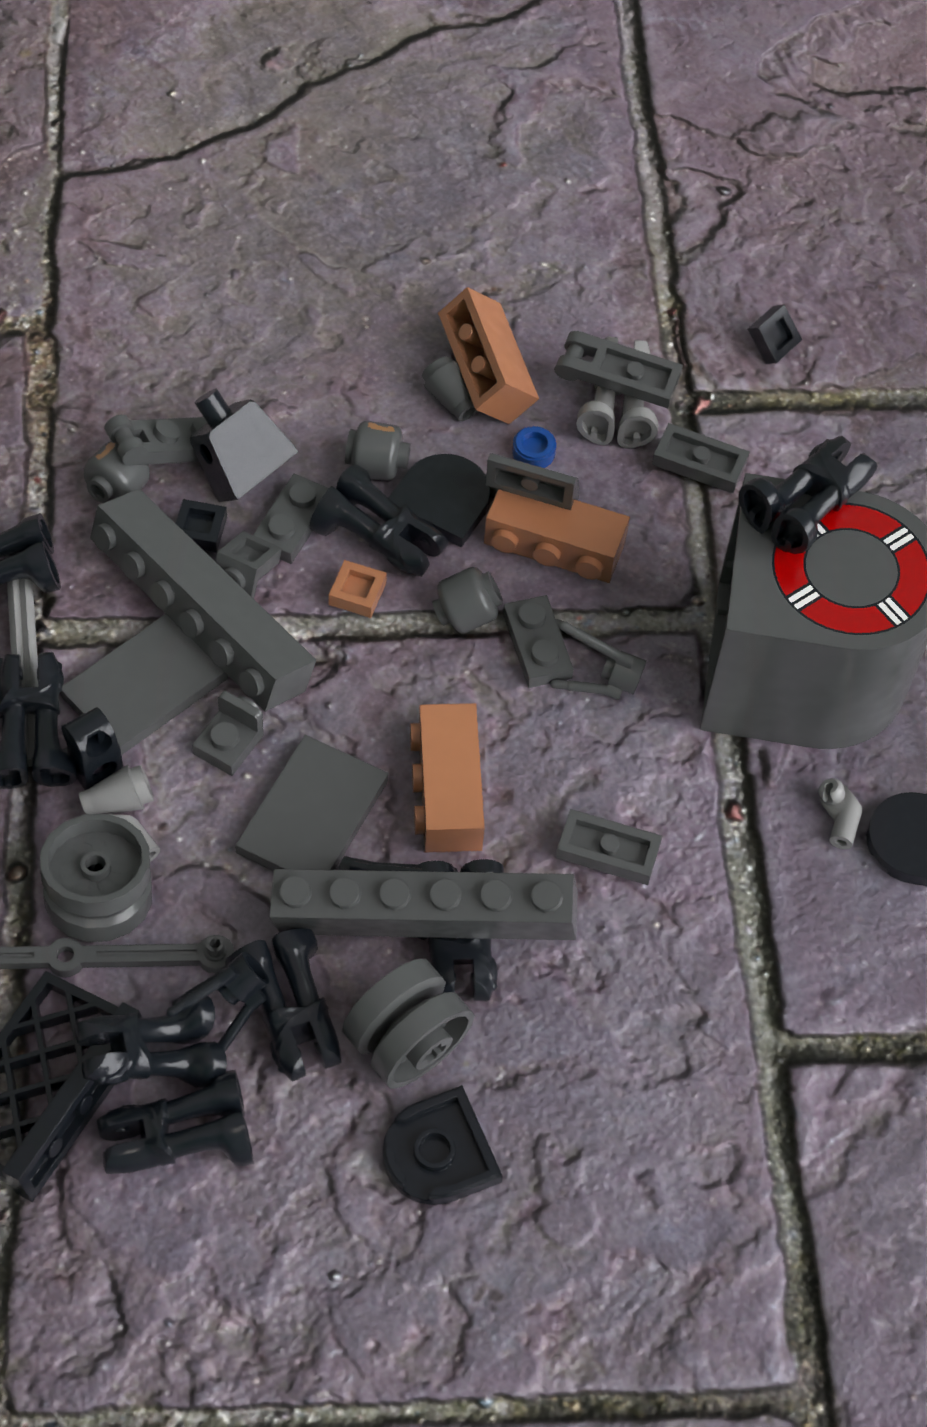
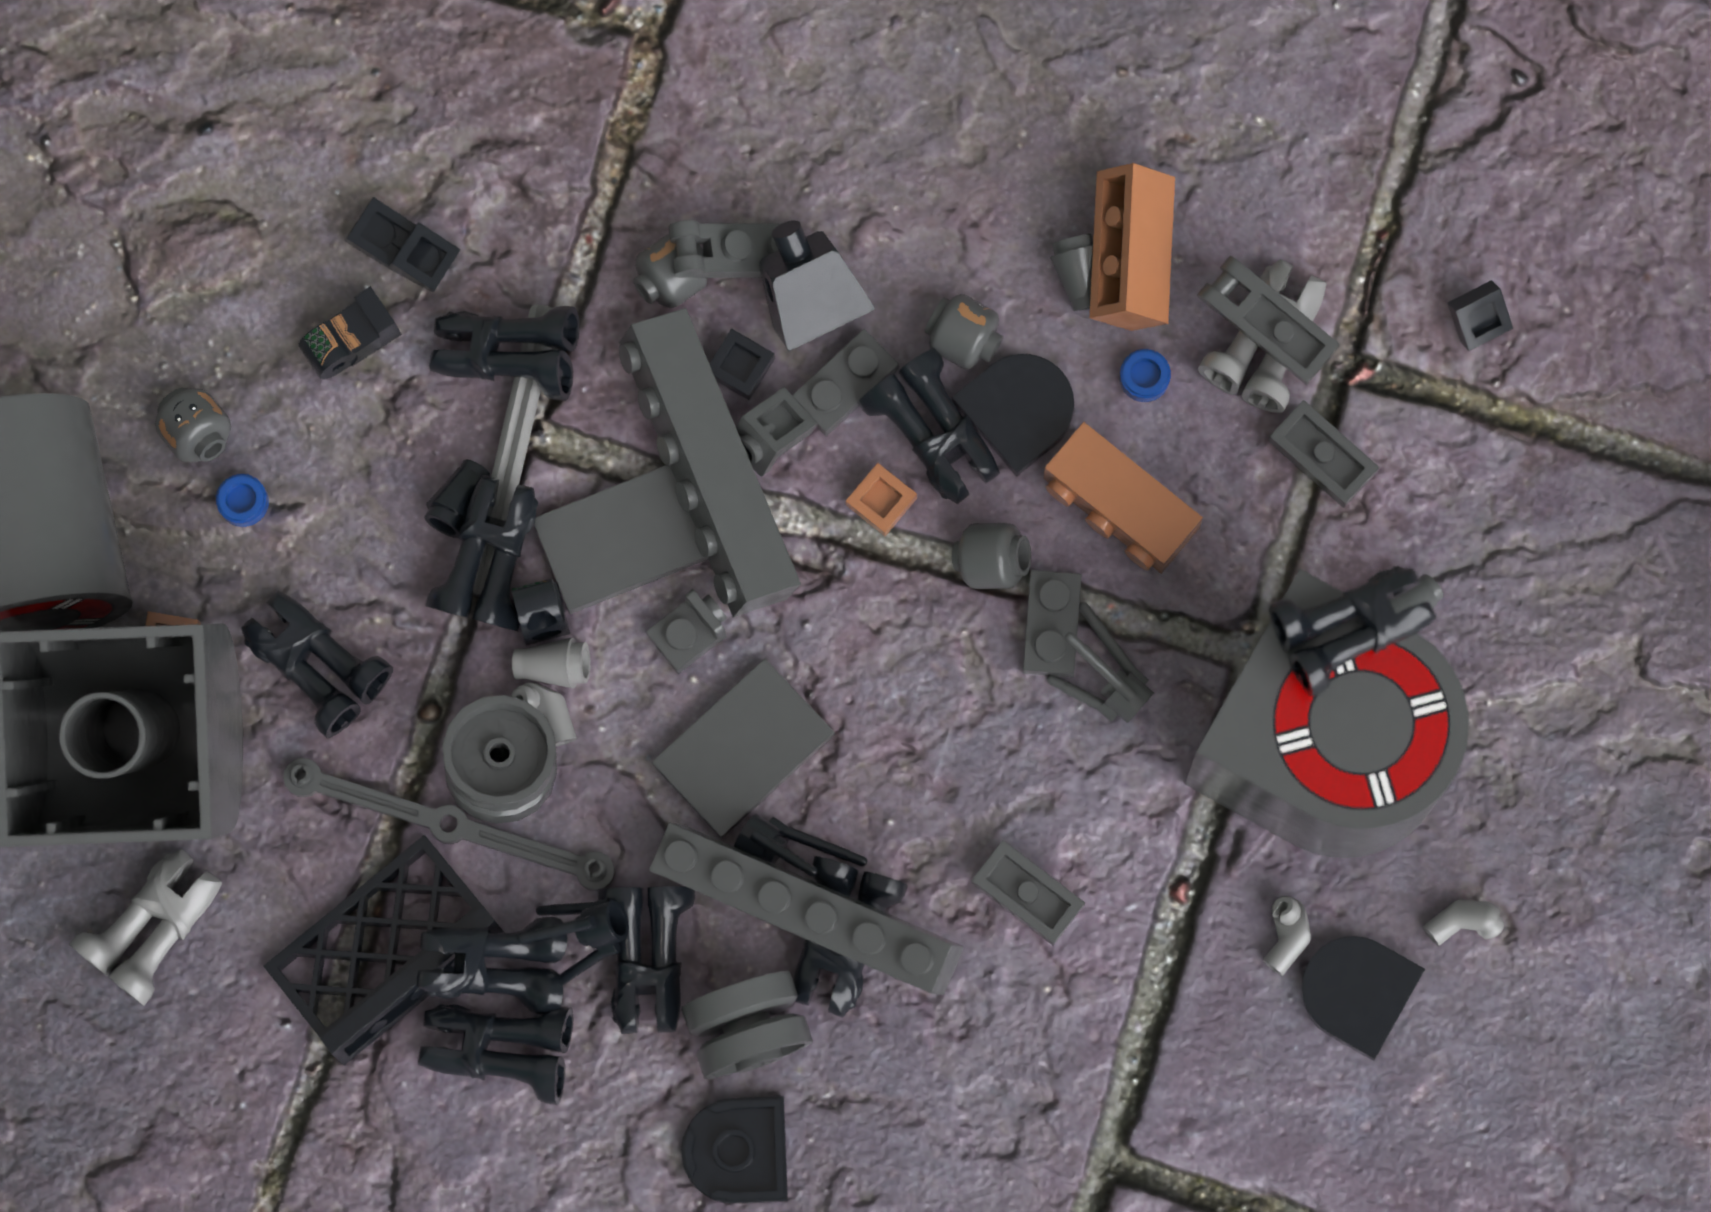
camera: 30 degrees right, 20 degrees up
nougat brick [410,703,485,852] -> none
dark grey slope [486,453,579,510] -> none

